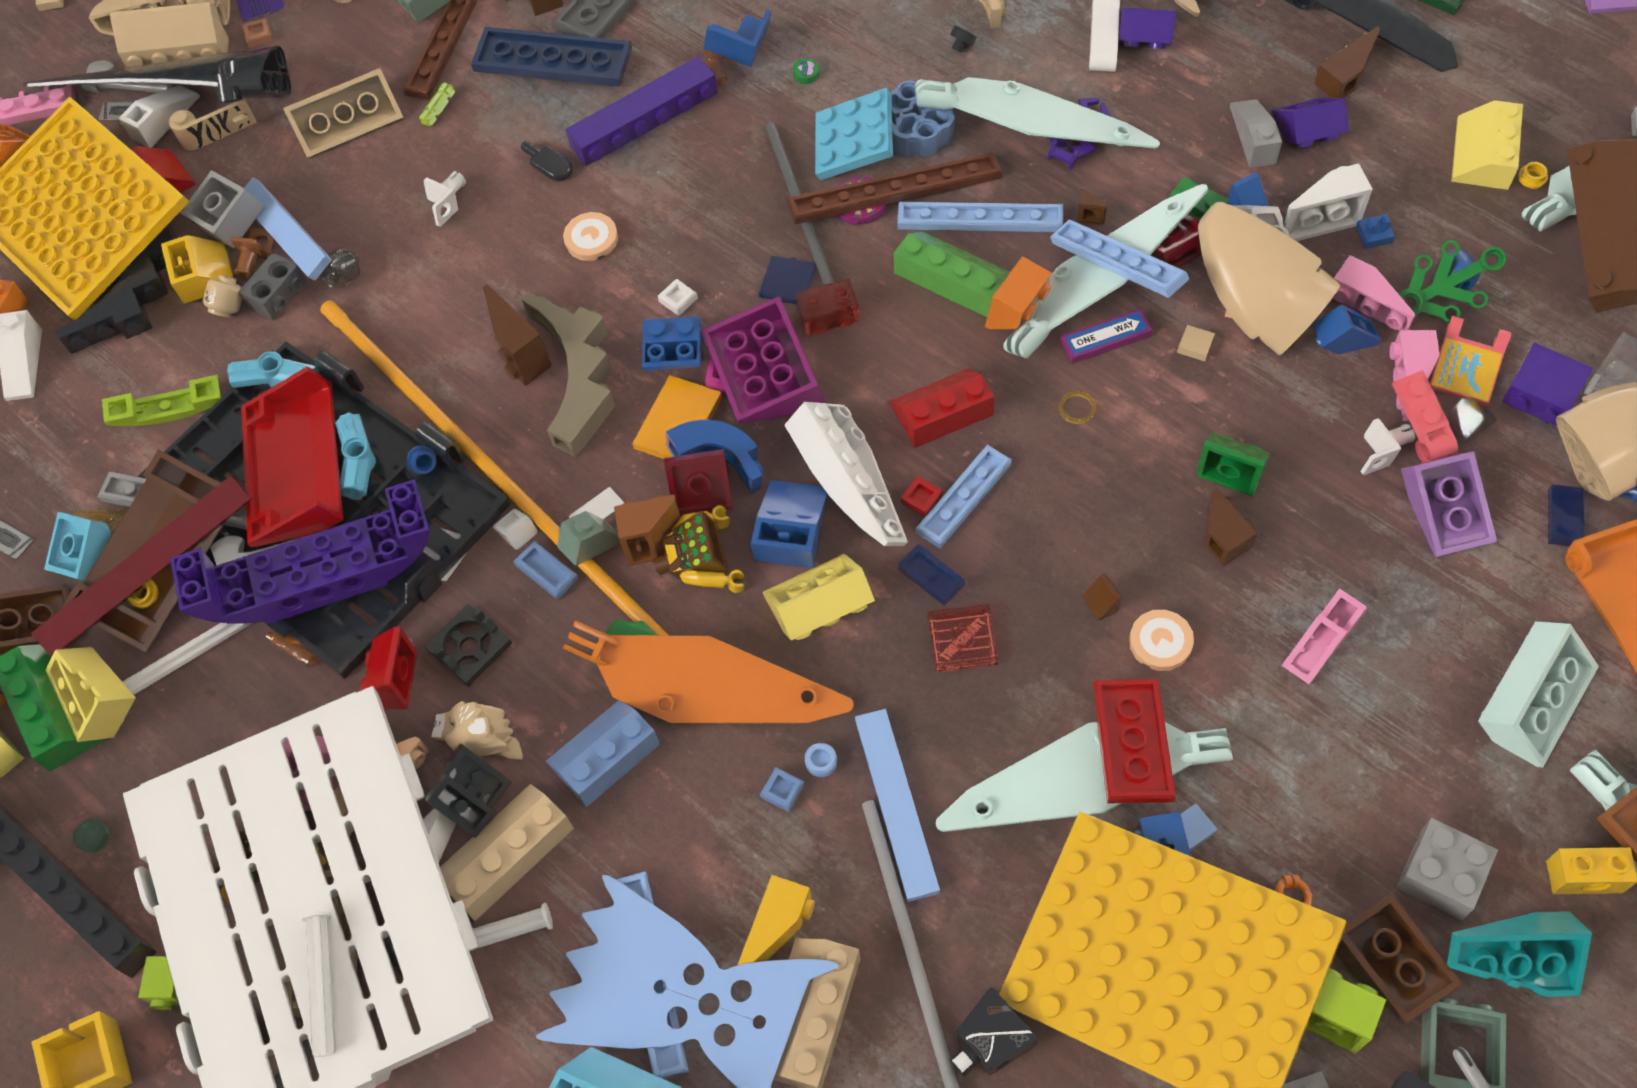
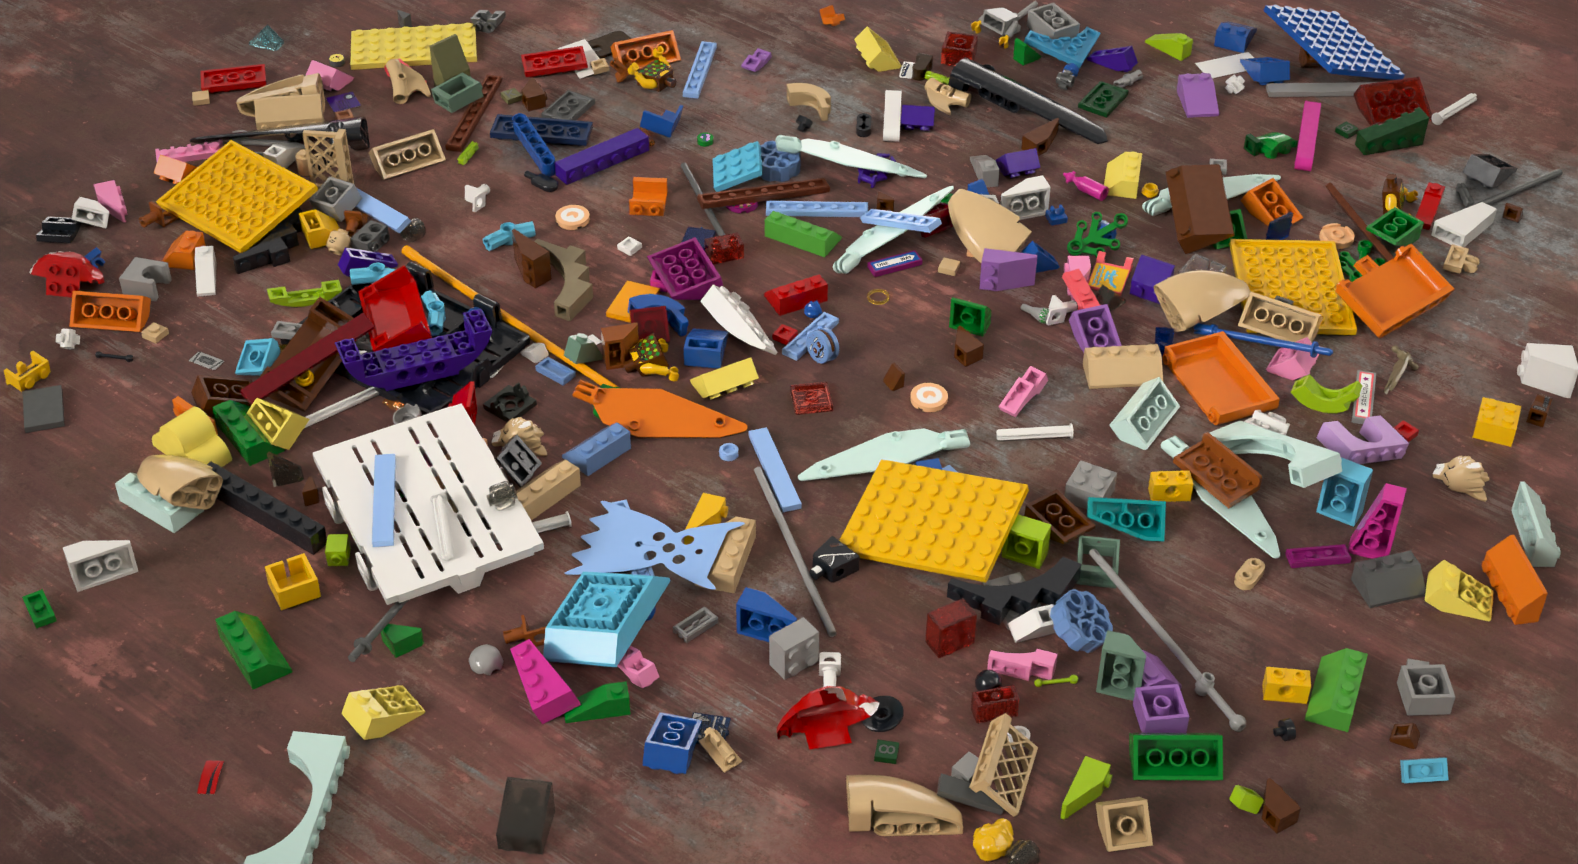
camera: 10 degrees left, 20 degrees down
clear green tile [73,819,110,853] -> none
blue slope [642,316,704,371] -> none
medium blue tile [760,767,805,812] -> none
clear blue plate [898,544,965,606] -> none
orange slope [985,256,1052,330] -> none
red tile [1092,679,1176,804] -> none
bright pink slope [1333,255,1415,331] -> none
none -> clear smoke slope [267,452,304,487]
none -> reddish brown slope [302,476,320,506]
none -> tan fence [303,129,354,189]
none -> dark purple slope [338,247,398,277]
none -> light blue tile [372,454,396,547]
none -> light grey hair [393,403,422,431]
none -> medium azure piece [483,221,536,251]
none -> clear smoke head [486,481,518,511]
none -> blue beam [512,113,556,177]
none -> orange panel [629,177,668,216]
none -> blue plate [804,300,823,318]
none -> medium blue head [806,327,839,364]
none -> black beam [856,113,871,137]
none -> medium lavender slope [979,248,1038,291]
none -> white axle [996,423,1073,441]
none -> light grey piece [1021,304,1049,324]
none -> dark pink wheel [1063,171,1109,201]
none -> tan slope [1083,344,1163,389]

